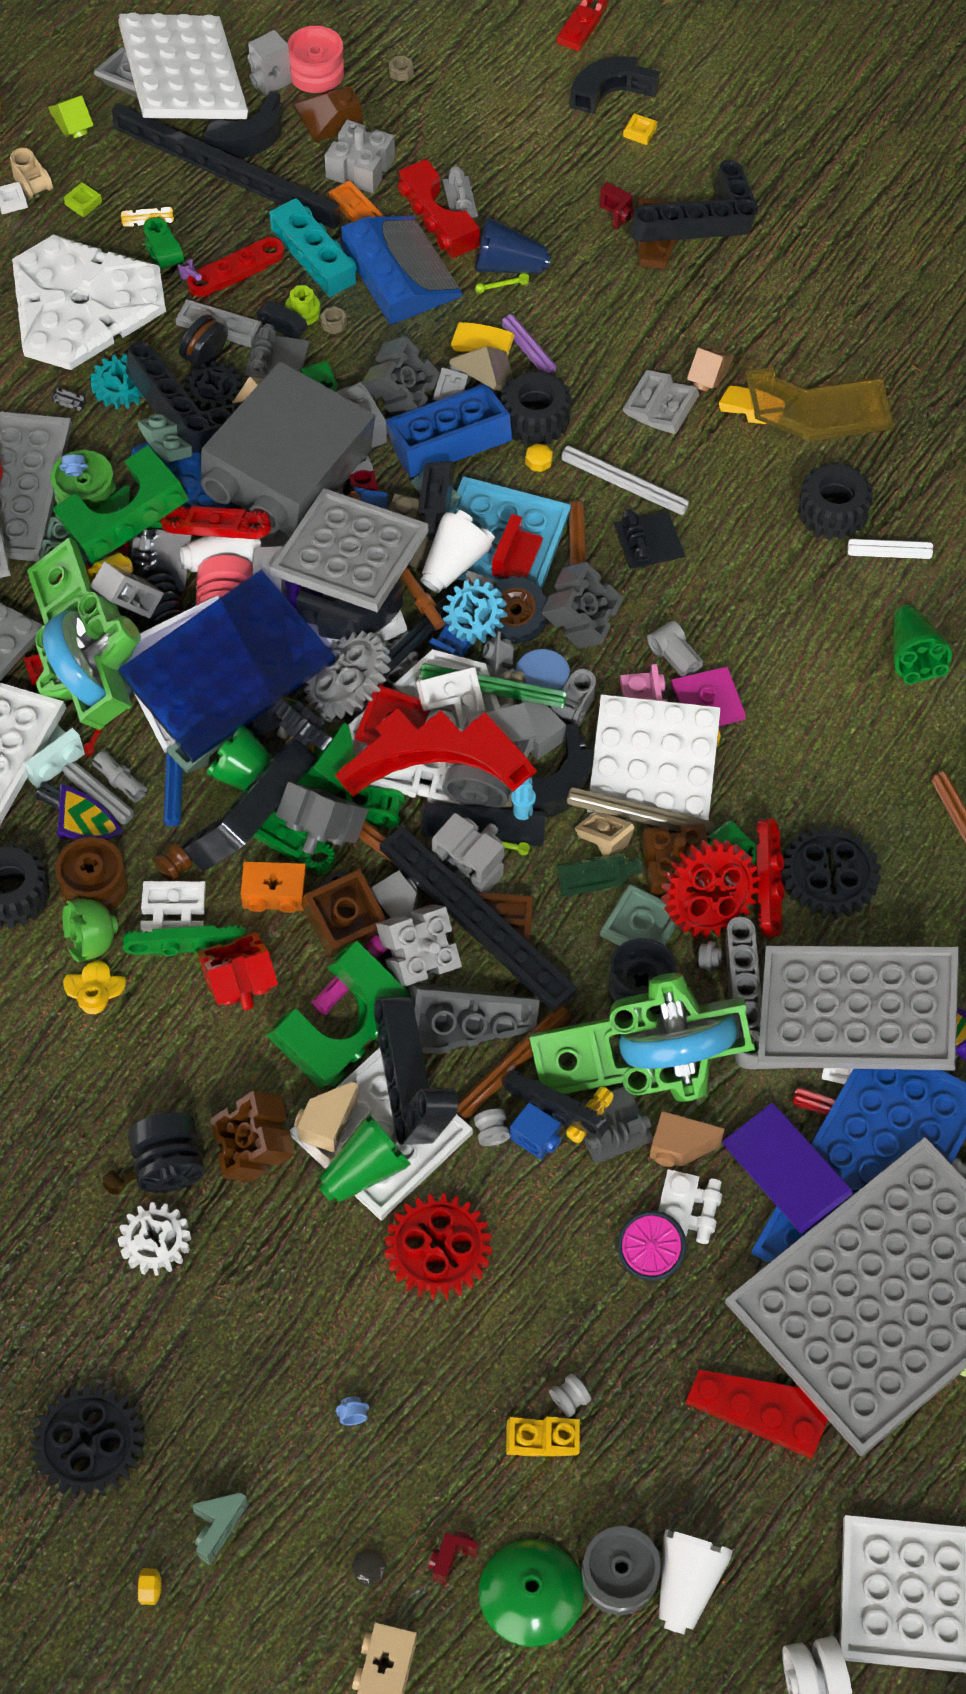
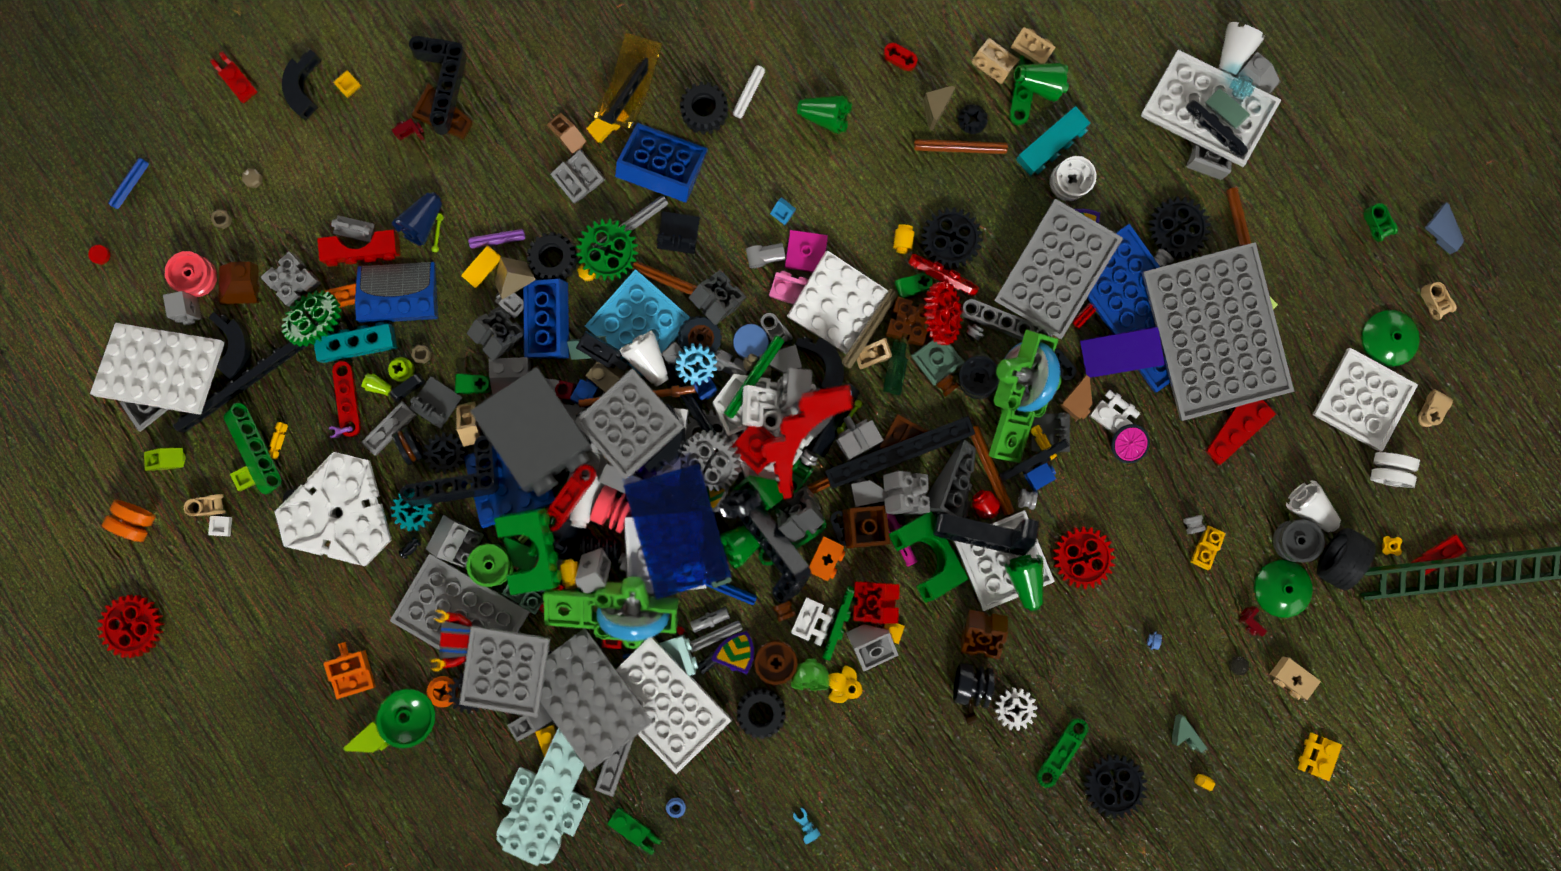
camera: 70 degrees left, 25 degrees up
medium blue plate [59,455,88,476] -> none
sand green slope [138,414,192,463] -> none
green piece [143,217,184,270] -> none
tan slope [294,1082,359,1153] -> none
red panel [492,514,543,579] -> none
none -> green beam [224,403,282,494]
none -> dark tan tile [242,169,263,188]
none -> green gear [281,290,342,347]
none -> lime cone [361,373,392,396]
none -> light grey slope [426,515,484,569]
none -> green gear [575,219,638,281]
none -> black slope [601,57,648,125]
none -> blue slope [615,123,708,203]
none -> dark azure plate [770,197,796,225]
none -> light grey plate [800,449,818,466]
none -> light grey slope [846,625,899,671]
none -> yellow plate [883,623,905,644]
none -> yellow brick [893,224,914,254]
none -> reddish brown wheel [936,374,960,397]
none -> red head [971,490,1000,519]
none -> green plate [1036,718,1089,788]
none -> black beam [1055,349,1076,381]
none -> black tyre [1317,528,1376,590]

